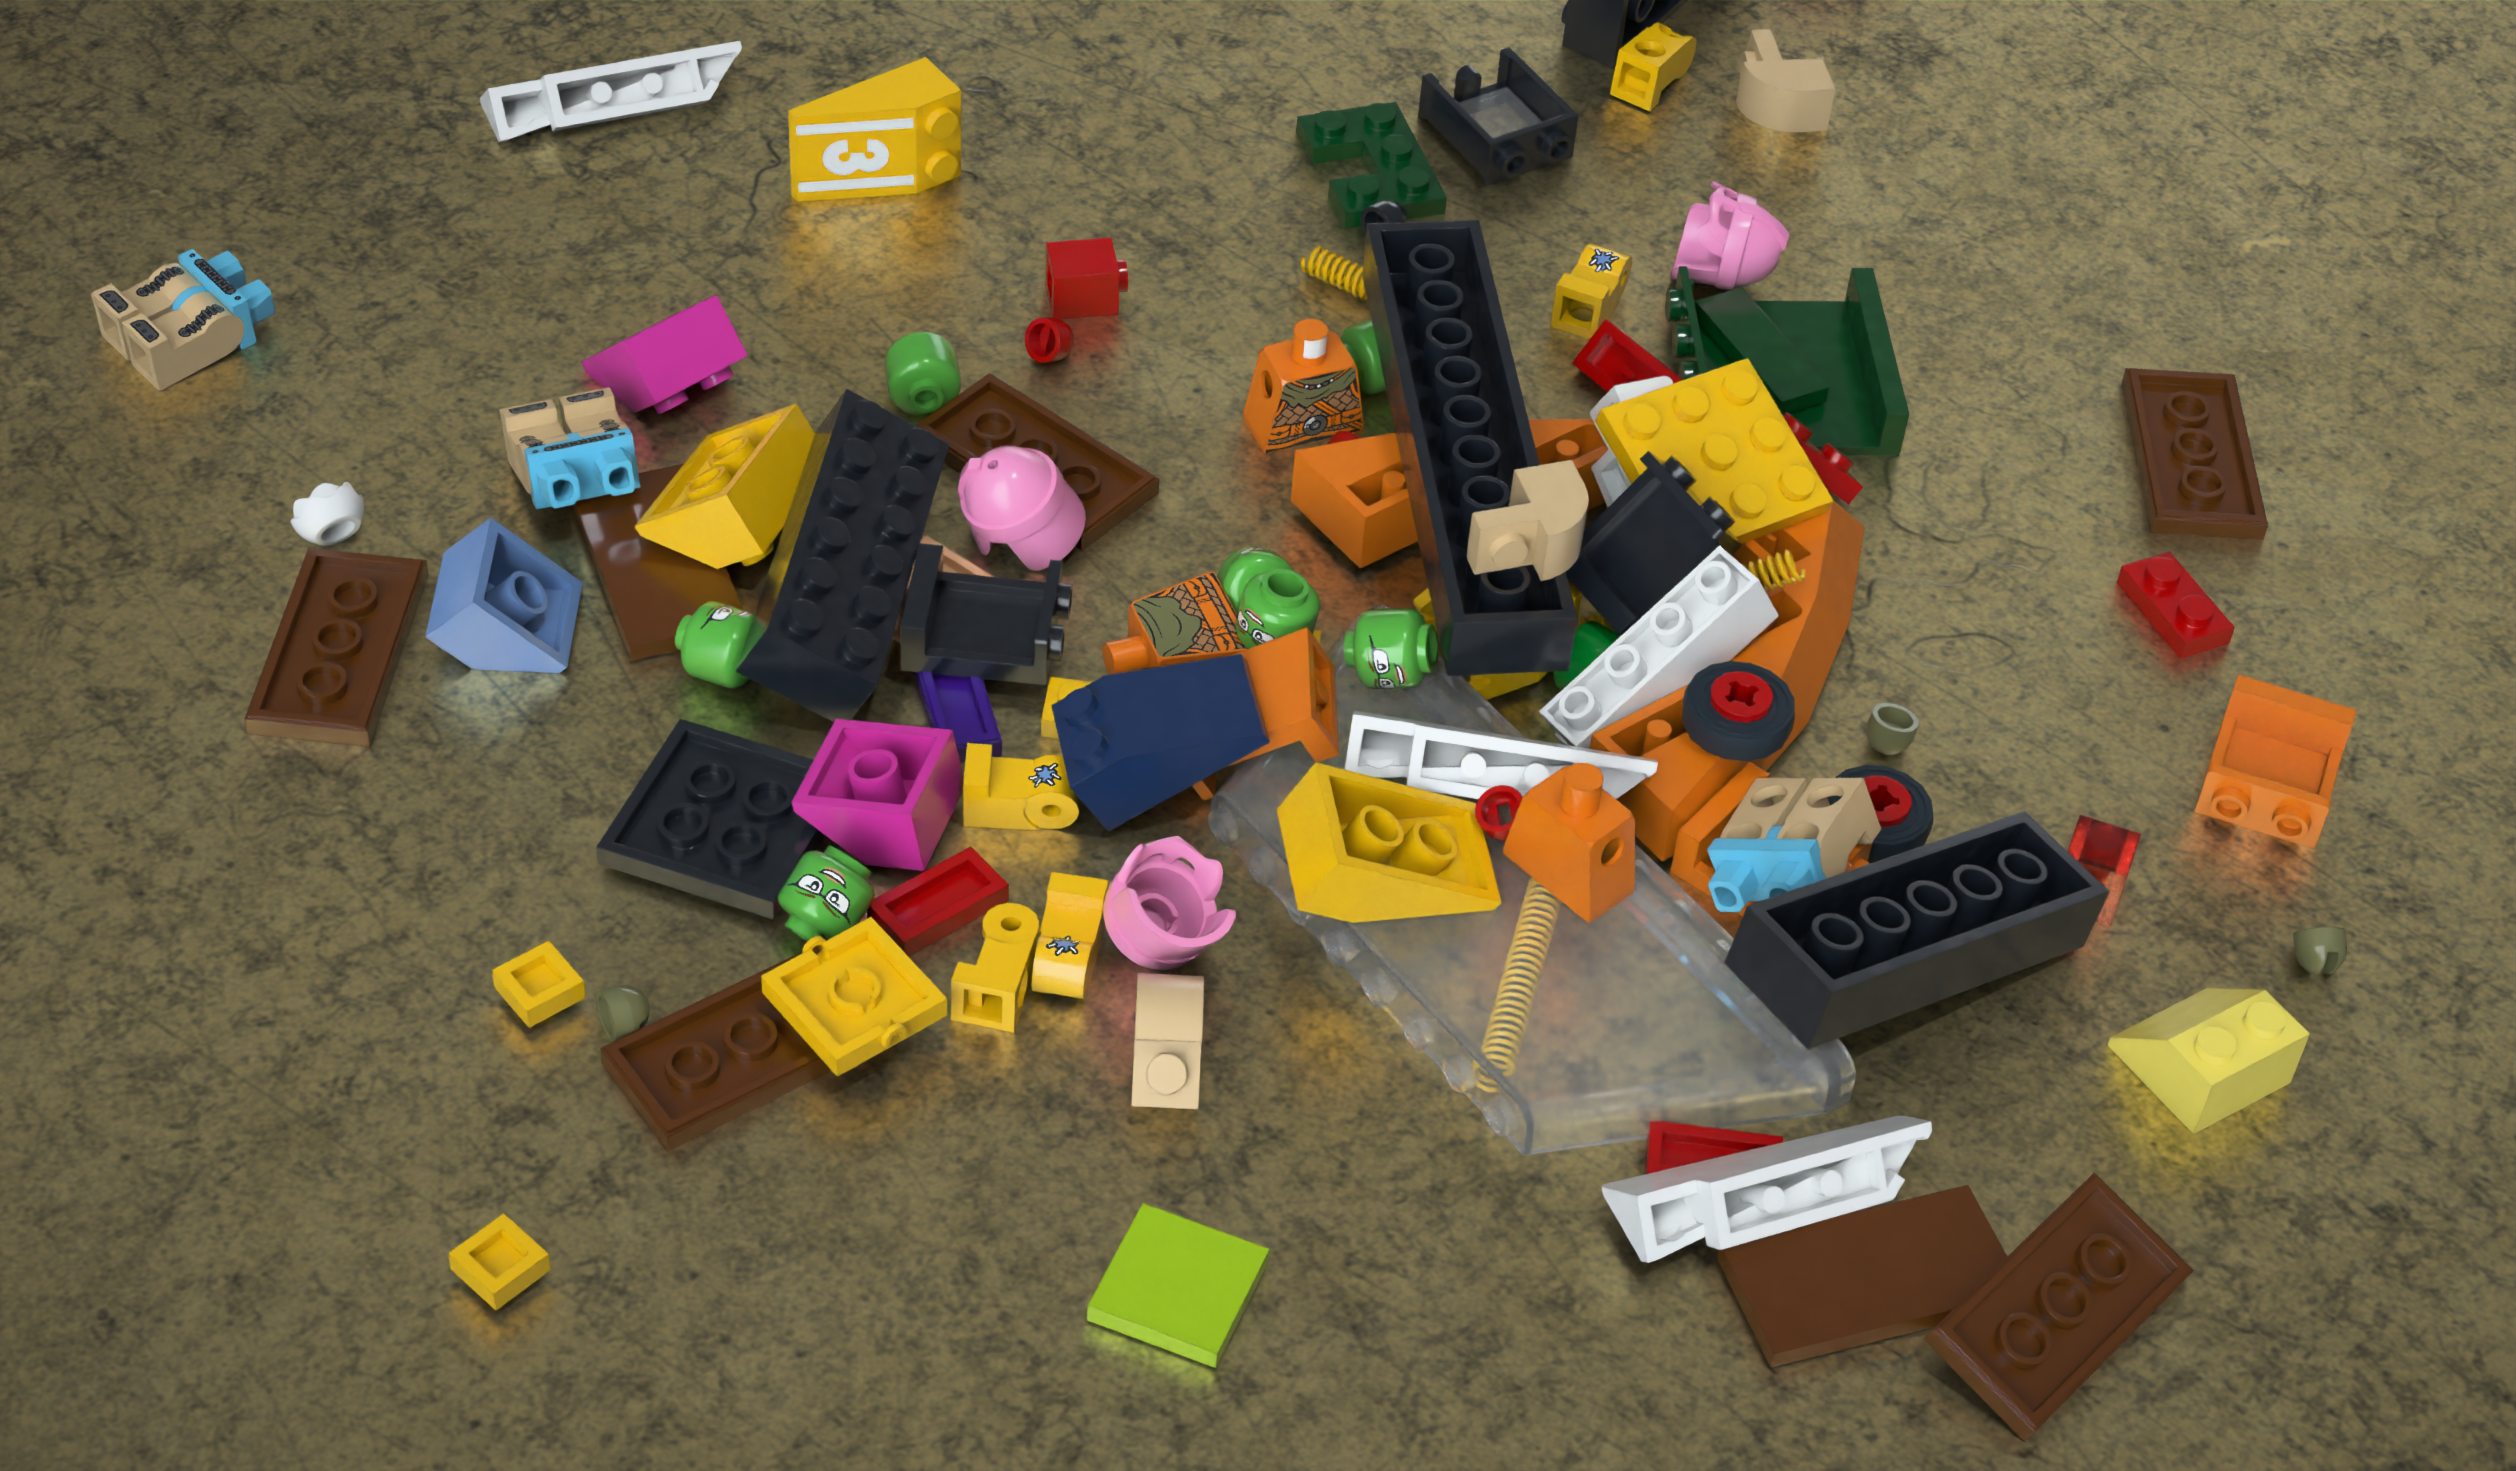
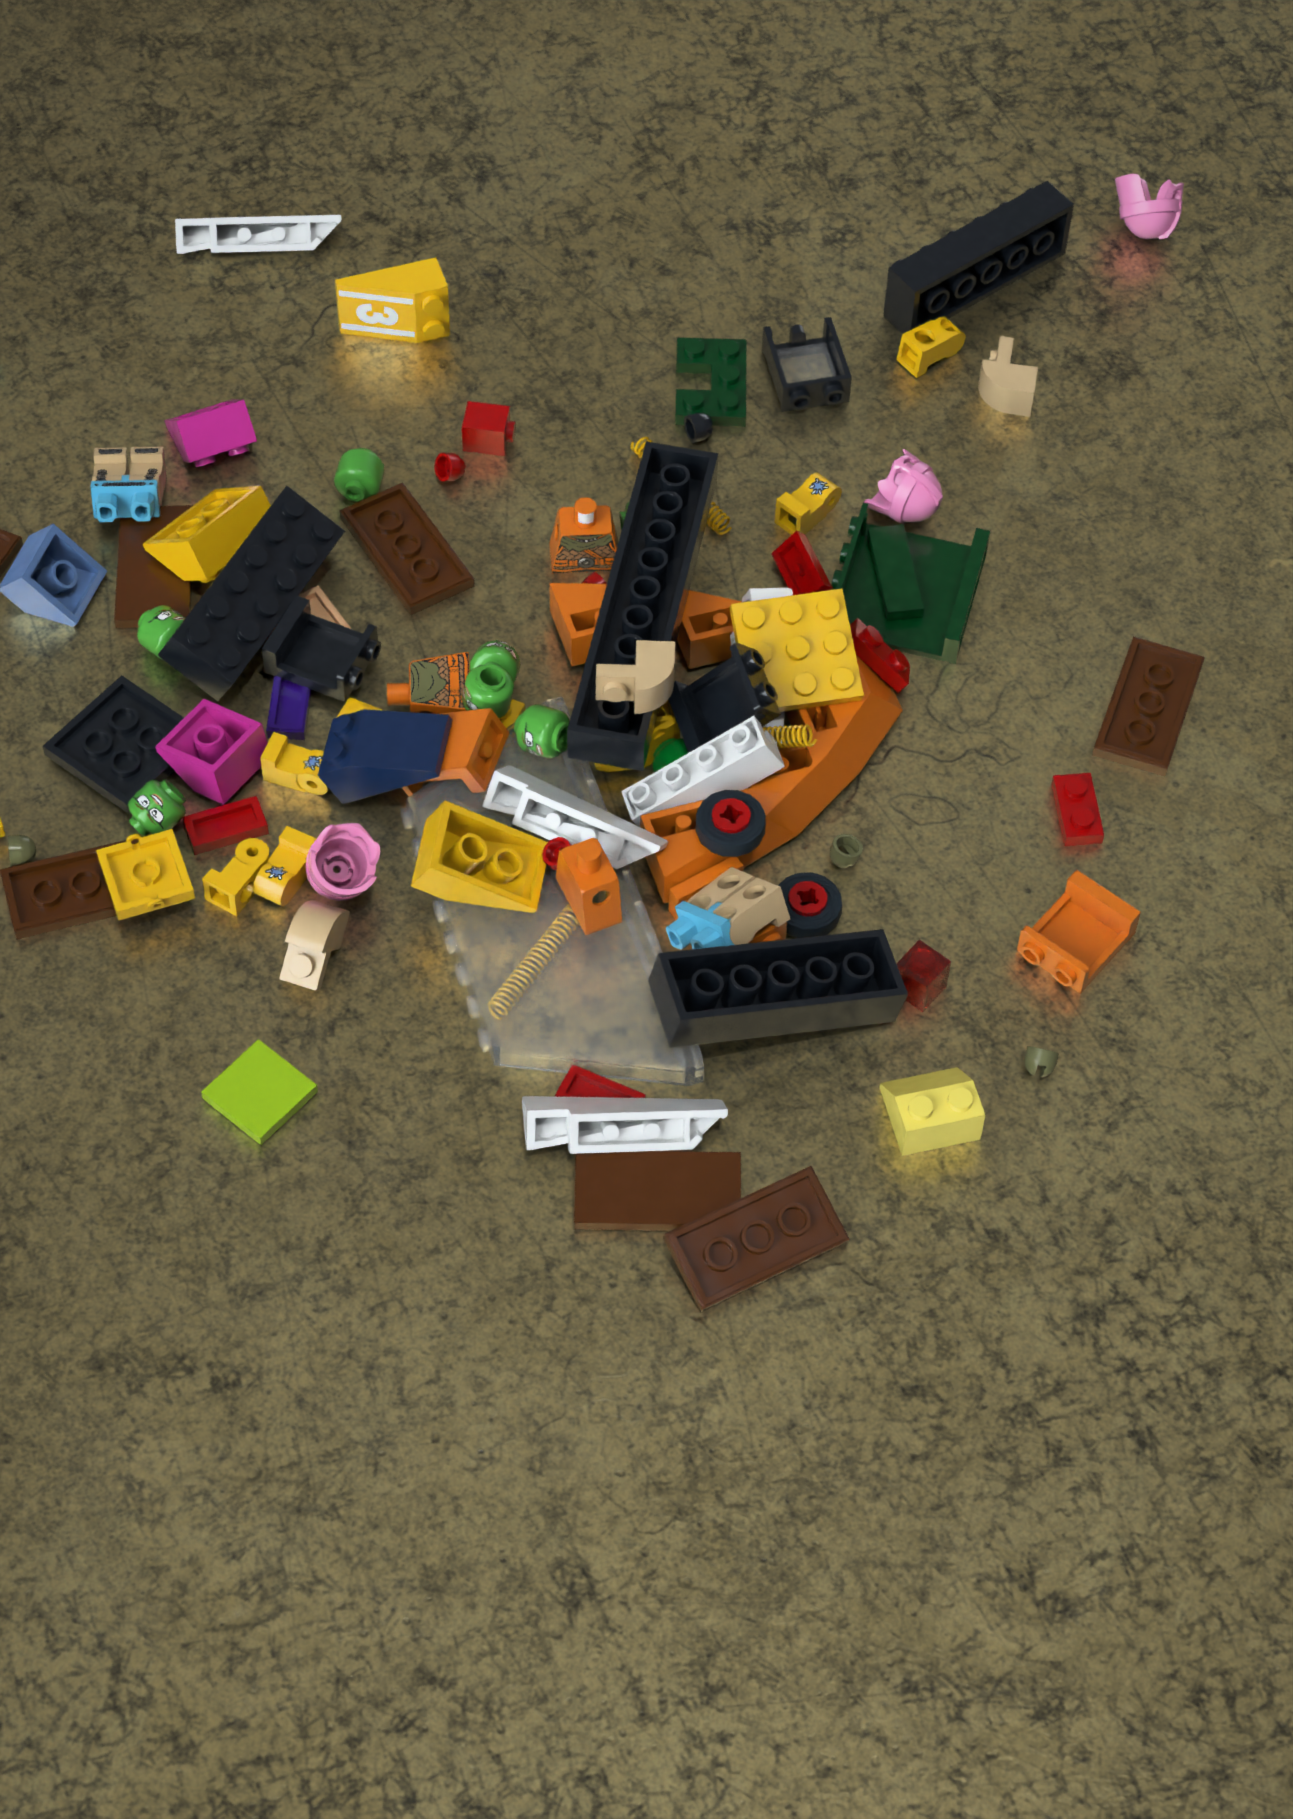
camera: 20 degrees right, 10 degrees up
bright pink helmet [958,446,1086,571] -> none

